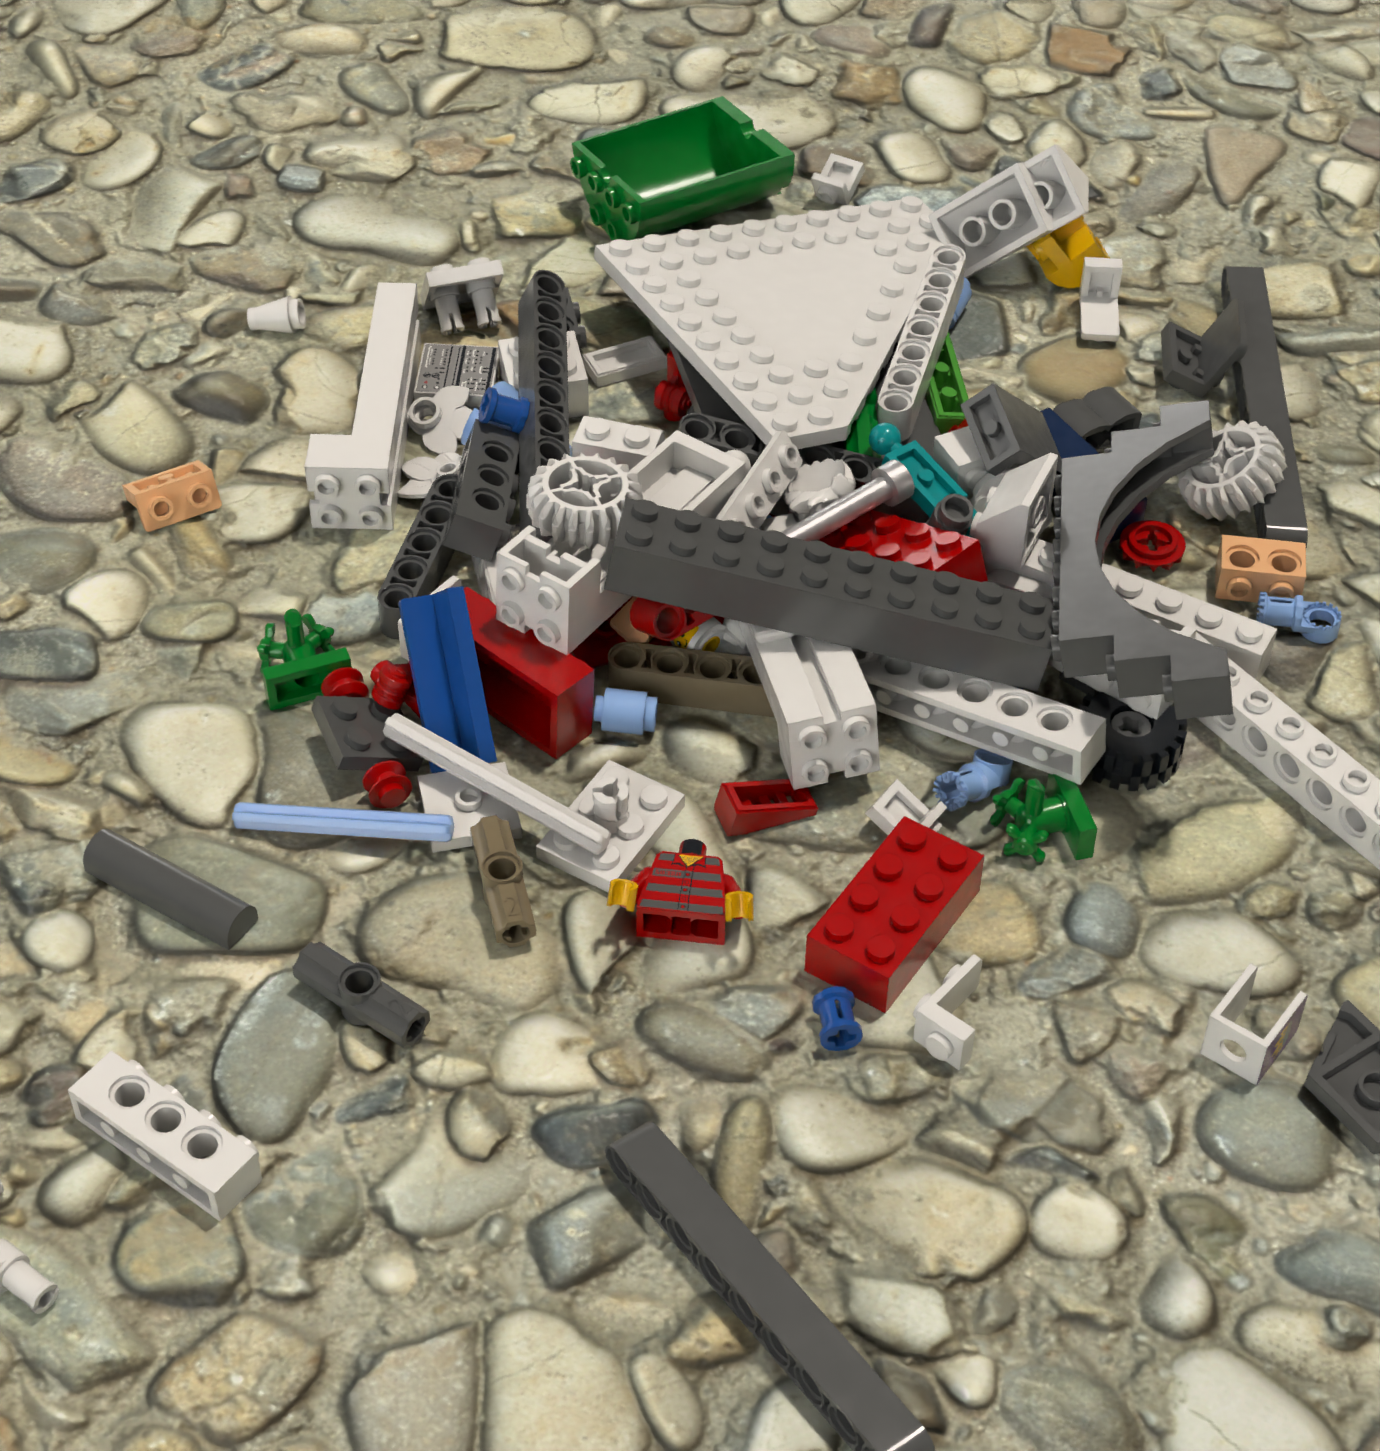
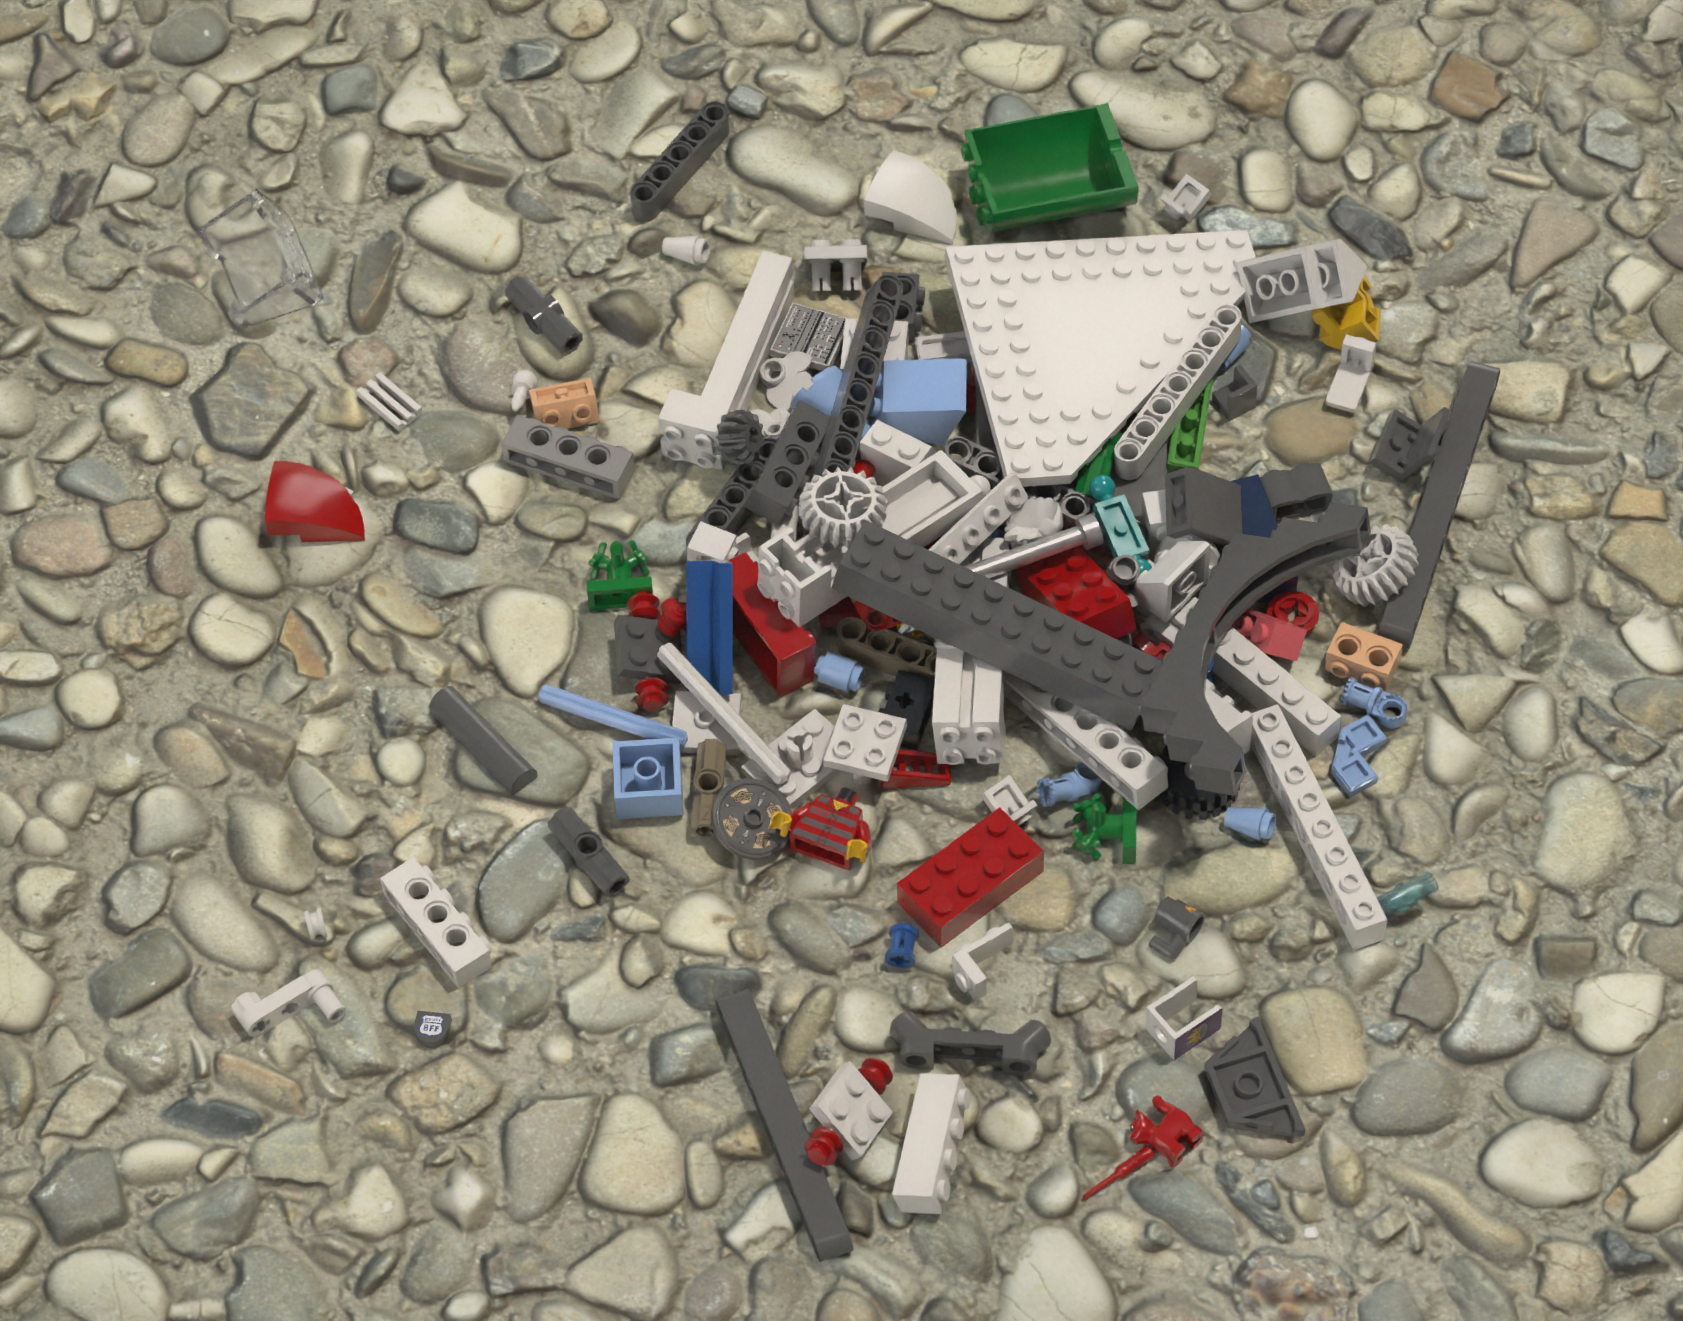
camera: 20 degrees right, 10 degrees up
blue bush [478,387,530,433] -> none
none -> dark grey tile [414,1011,452,1048]
none -> light grey brick [501,415,635,500]
none -> dark grey piece [505,276,583,354]
none -> white bar [511,370,537,412]
none -> light blue brick [612,738,684,819]
none -> dark grey beam [630,101,730,222]
none -> white brick [687,521,740,561]
none -> dark grey shield [711,778,792,860]
none -> dark grey gear [715,410,765,465]
none -> white plate [804,1058,893,1166]
none -> white plate [823,704,907,785]
none -> white brick [864,150,957,244]
none -> light blue slope [868,358,967,446]
none -> black brick [878,670,935,750]
none -> dark grey plate [889,1012,1051,1075]
none -> white brick [892,1073,971,1214]
none -> red piece [1083,1146,1155,1201]
none -> red animal [1129,1095,1204,1169]
none -> dark grey piece [1148,896,1205,960]
none -> dark grey panel [1212,365,1257,422]
none -> light blue cone [1224,807,1276,841]
none -> coral slope [1233,608,1307,661]
none -> light blue tile [1331,714,1387,798]

